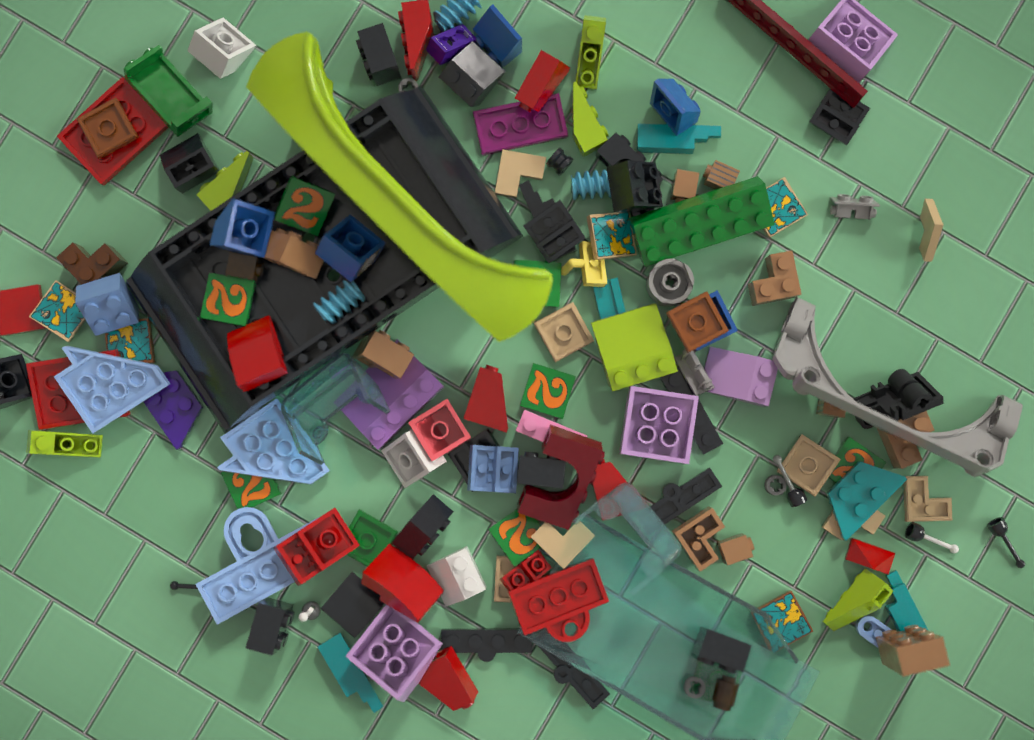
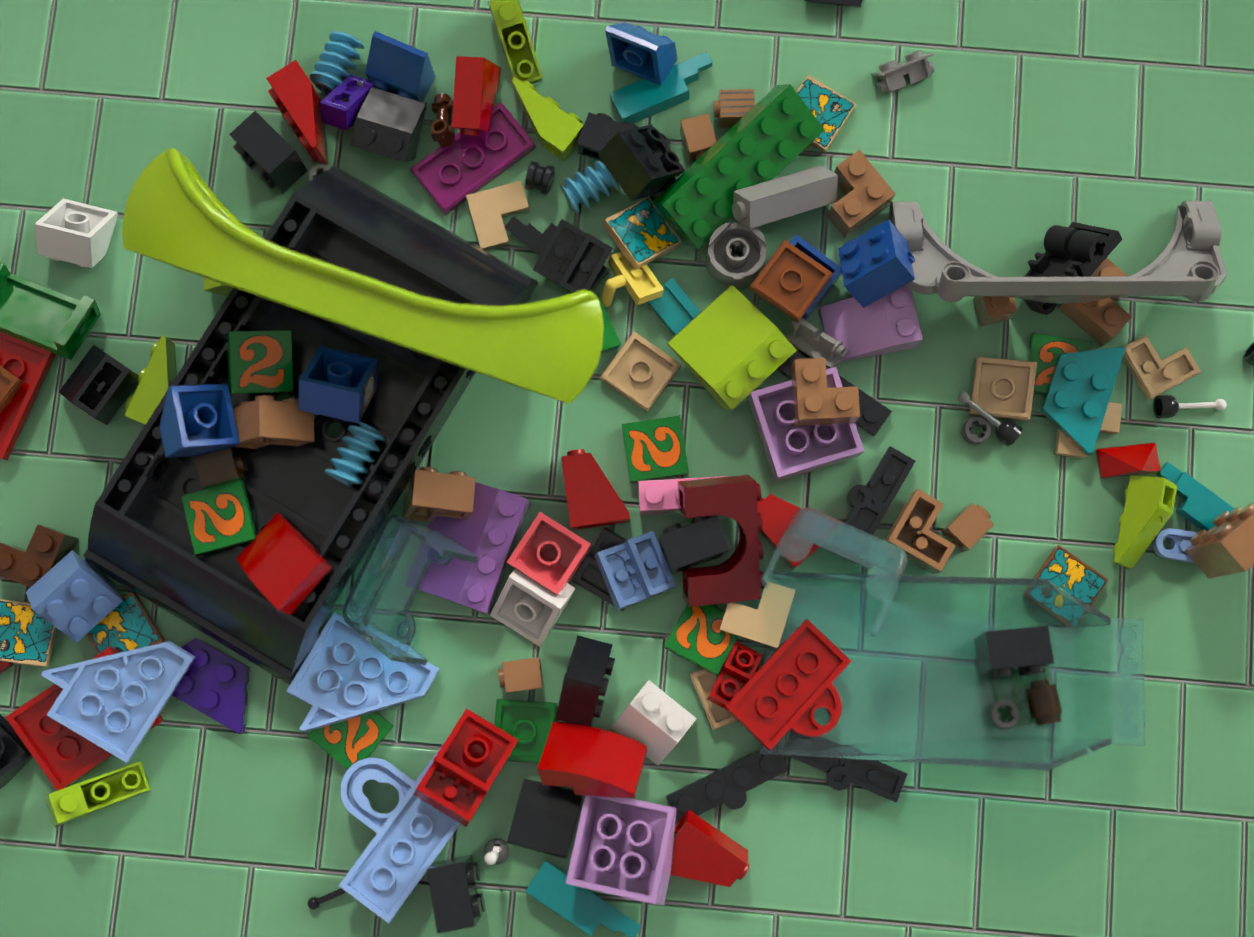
camera: 25 degrees left, 5 degrees down
tan tile [919,199,943,262] -> none
none -> reddish brown bar [430,93,455,147]
none -> medium nougat brick [498,657,544,693]
none -> light grey brick [732,165,838,229]
none -> medium nougat brick [791,358,860,426]
none -> blue brick [838,219,915,308]

